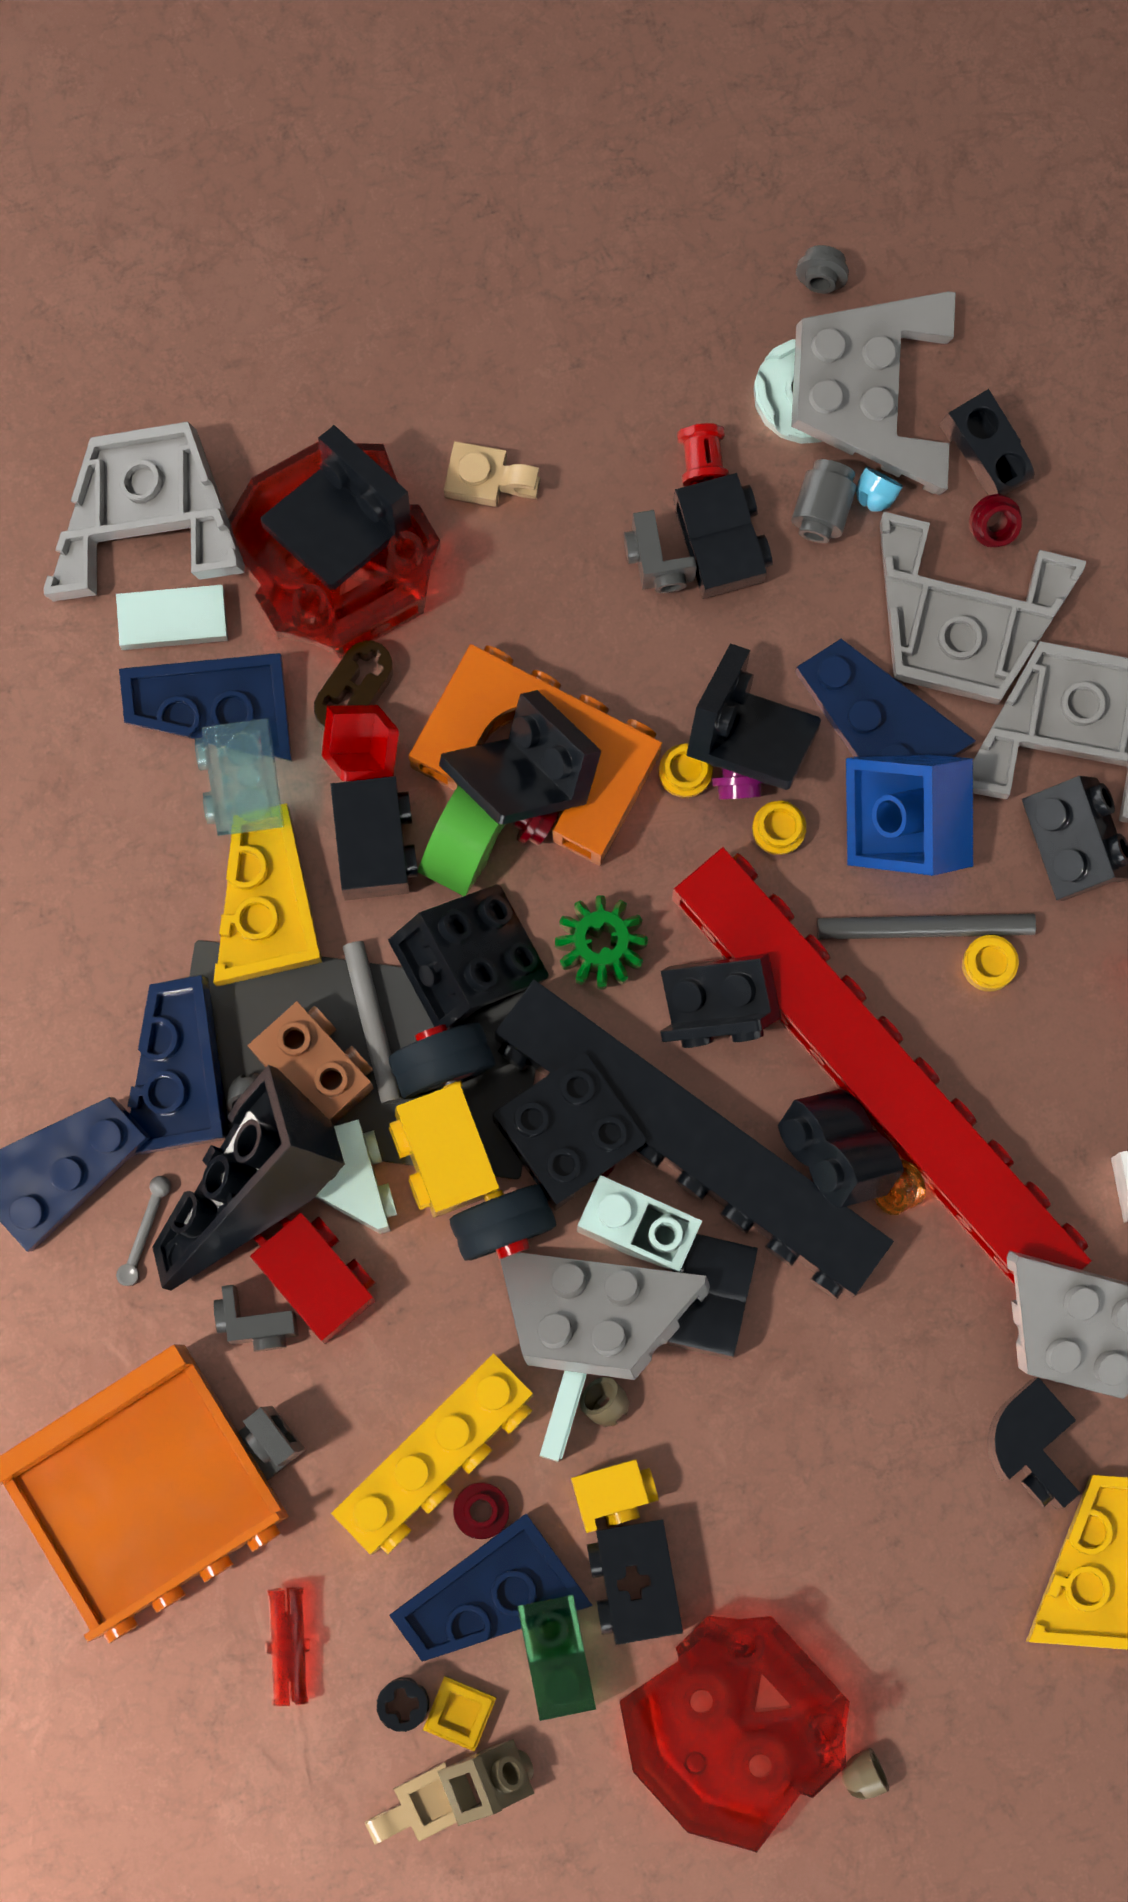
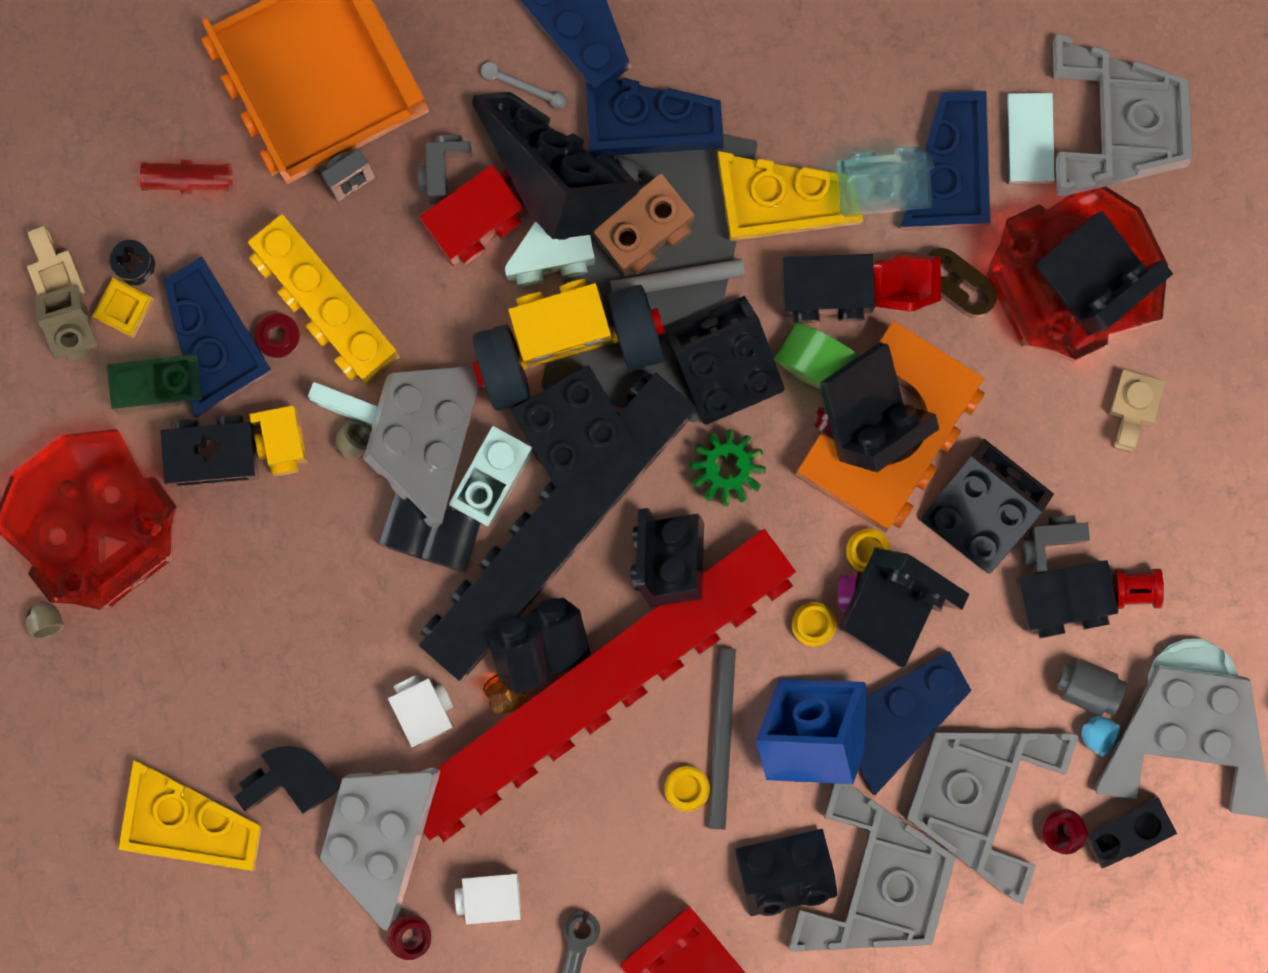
camera: 95 degrees right, 5 degrees up
none -> white brick [388,675,455,748]
none -> black bracket [921,438,1054,574]

